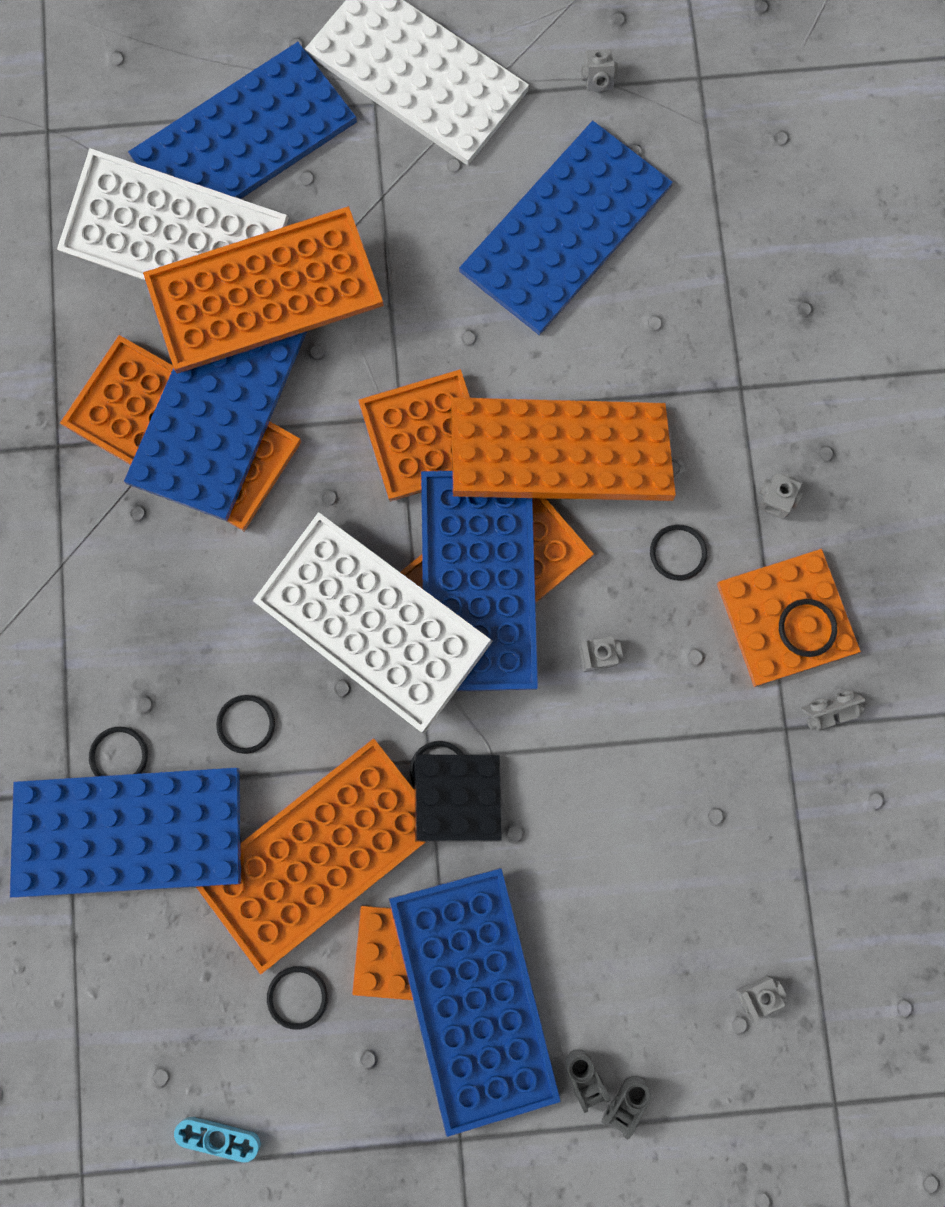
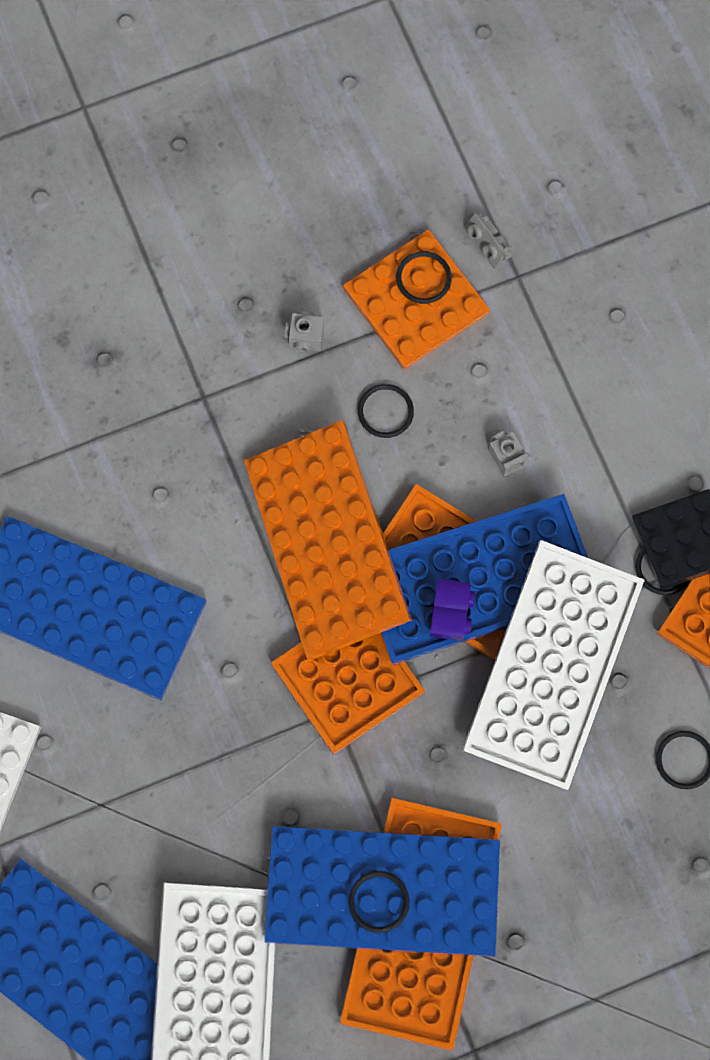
camera: 110 degrees left, 5 degrees down
orange plate [143,206,384,374] -> none
none -> black tyre [348,871,410,933]
none -> dark purple brick [430,579,475,641]

